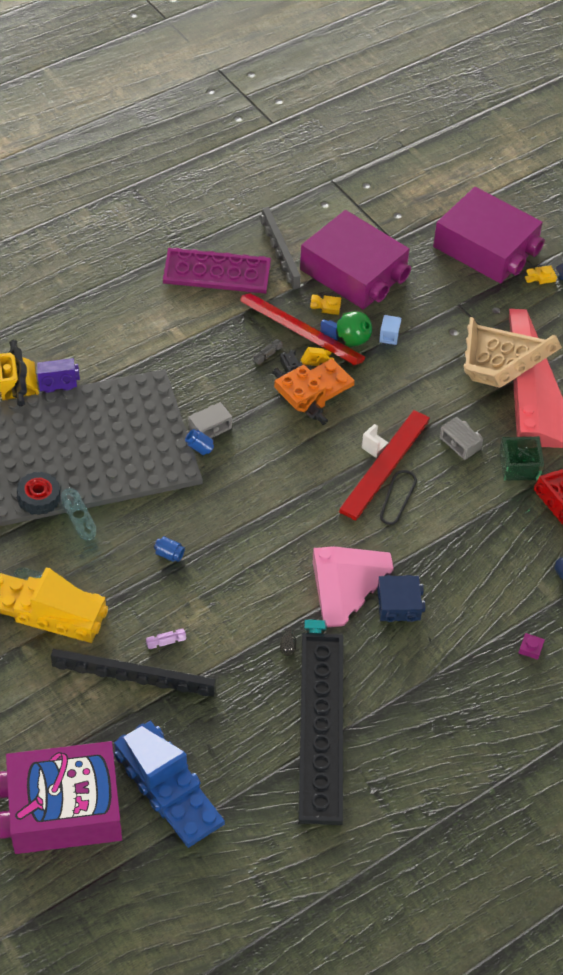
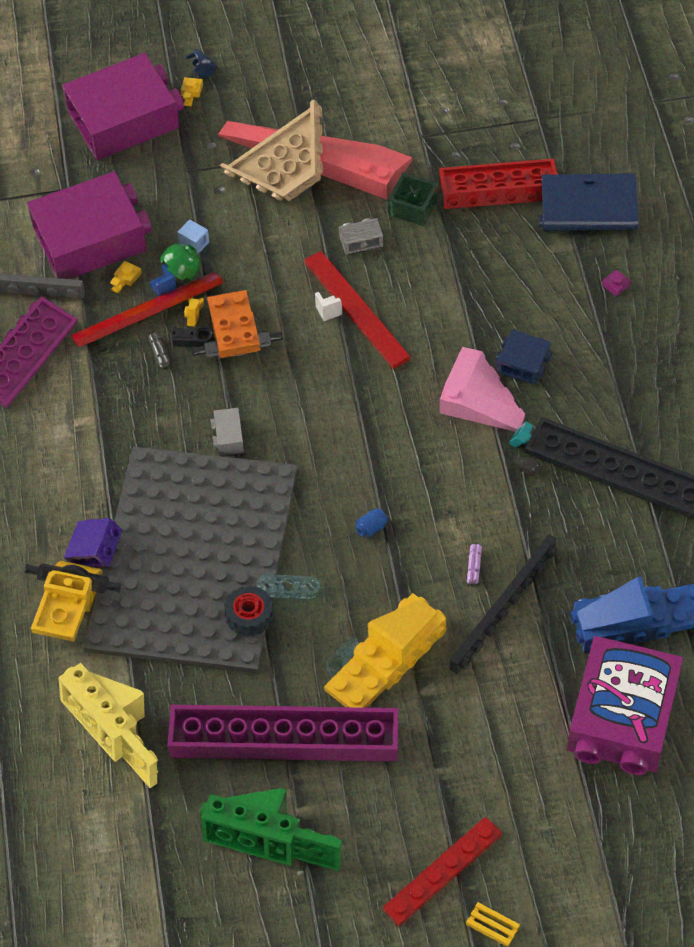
camera: 60 degrees left, 5 degrees up
blue brick [185,429,214,455] -> none
black piece [380,470,417,525] -> none

